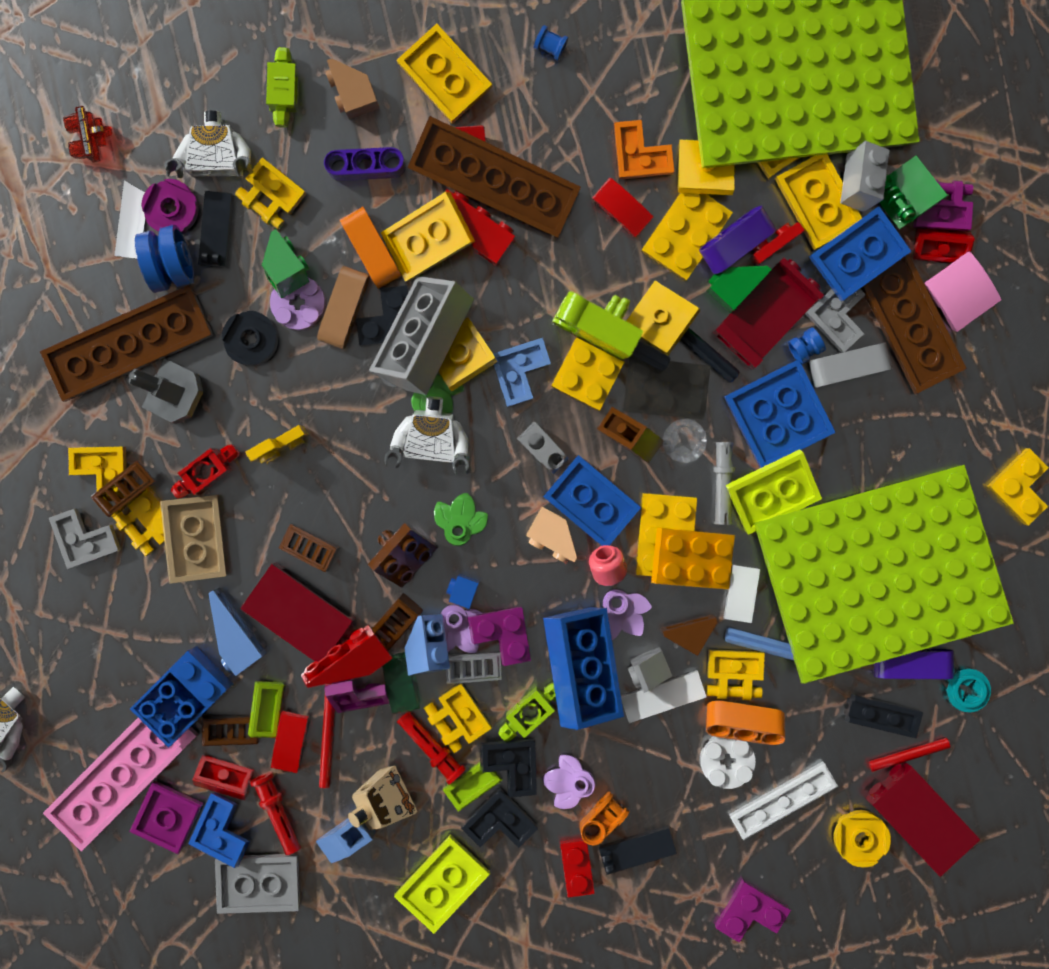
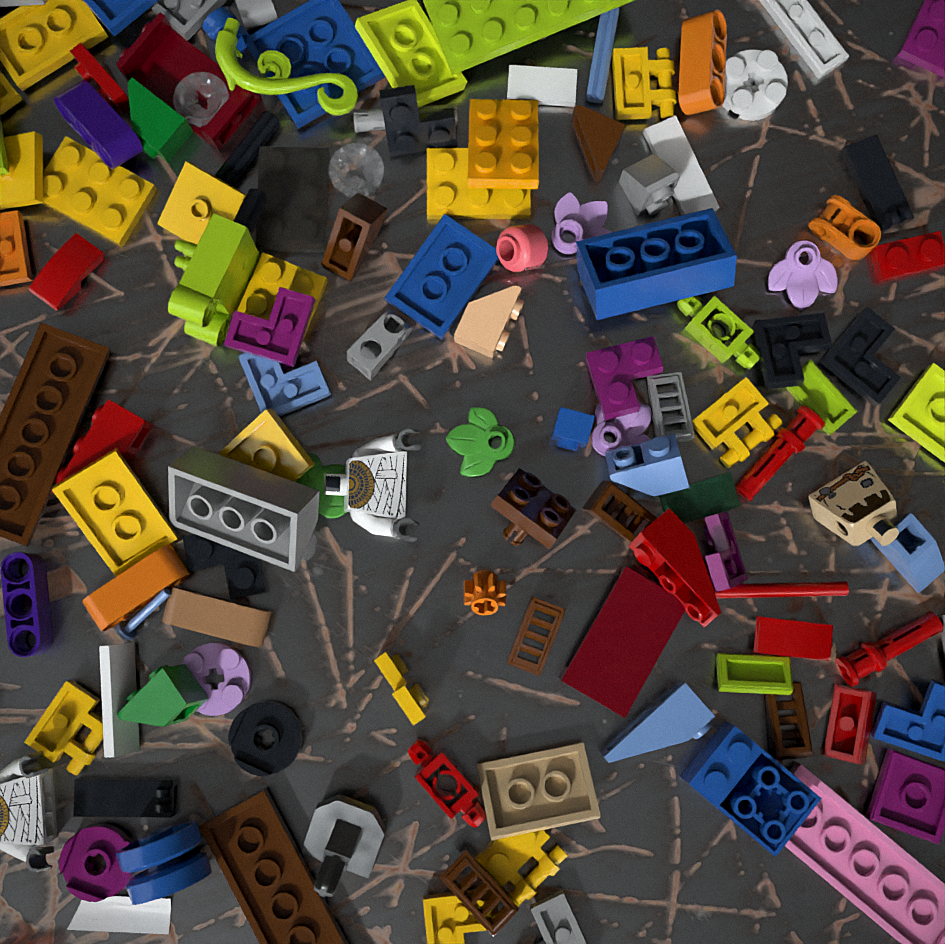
camera: 100 degrees left, 5 degrees down
none -> white tile [99,642,140,757]
none -> medium blue pin [116,588,171,640]
none -> clear gear [174,72,229,128]
none -> lime plant [215,18,358,116]
none -> magenta plate [224,287,316,367]
none -> black plate [379,85,458,156]
none -> orange gear [464,570,506,615]

